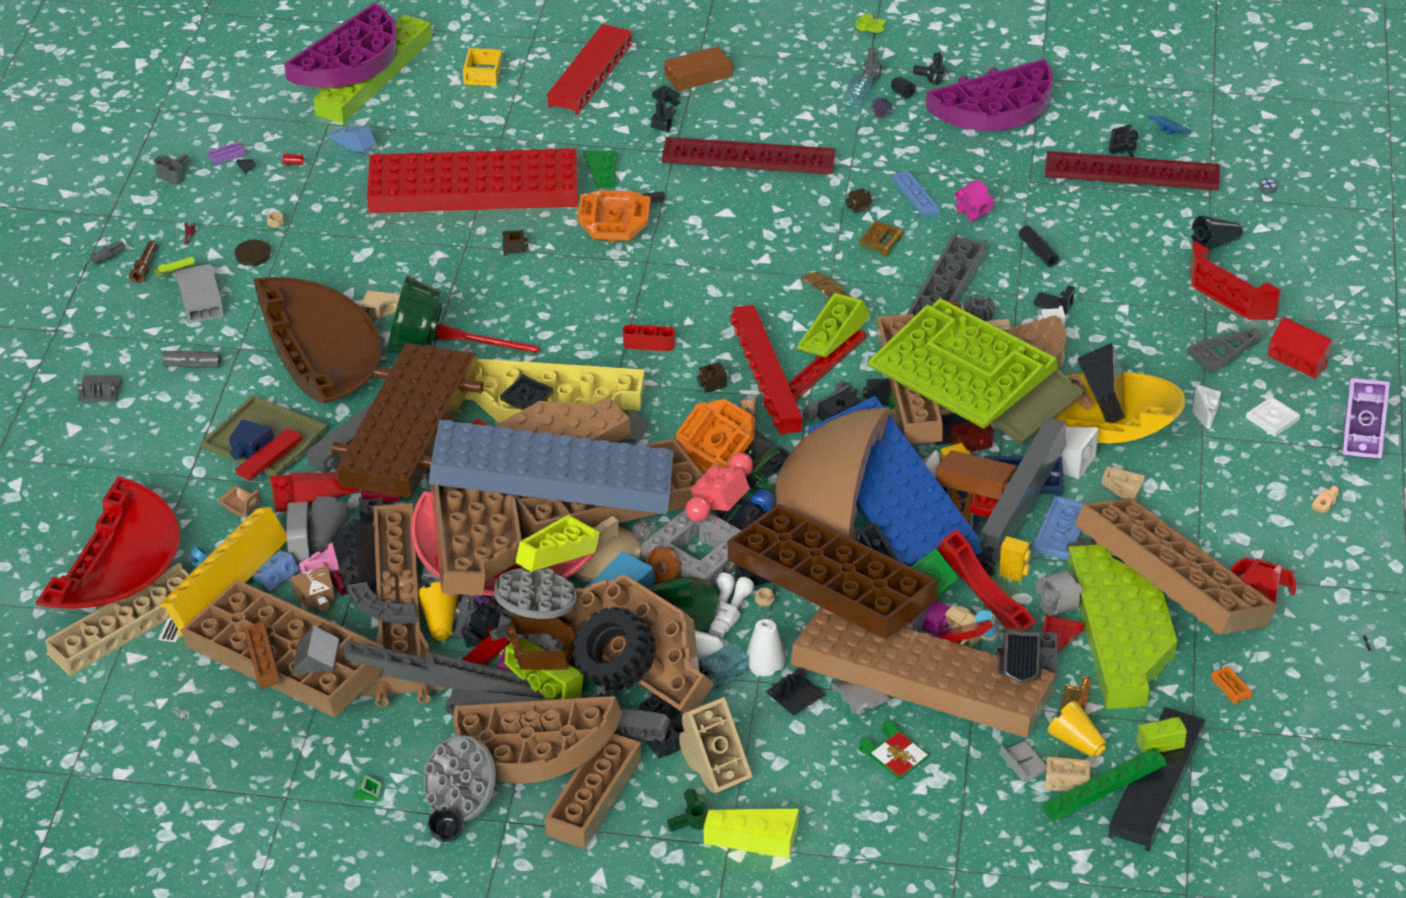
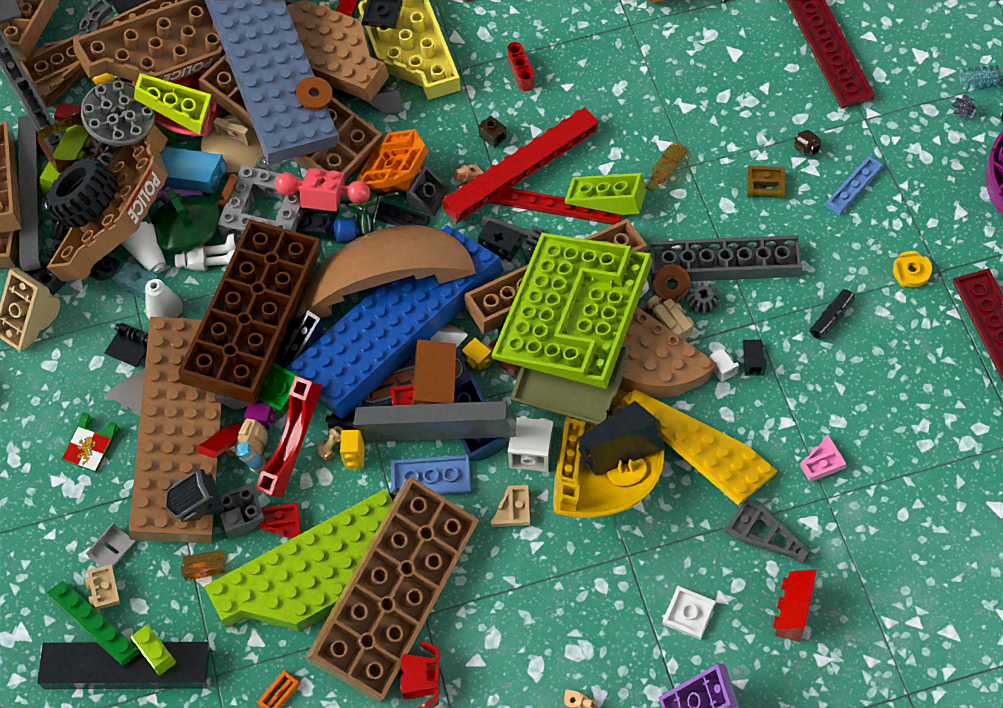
camera: 70 degrees right, 20 degrees up
dark pink brick [955,180,994,222] -> none
light grey brick [1037,570,1082,616] -> none
yellow cone [1047,701,1107,758] -> none
red slope [1189,241,1281,320] -> none
black cone [1191,216,1243,250] -> none
white slope [1192,384,1221,429] -> none
none -> dark orange tile [296,76,333,111]
none -> tan bar [316,426,343,460]
none -> yellow piece [607,459,647,486]
none -> yellow wing [621,390,777,506]
none -> bright pink wing [801,435,846,482]
none -> yellow plate [893,251,932,287]

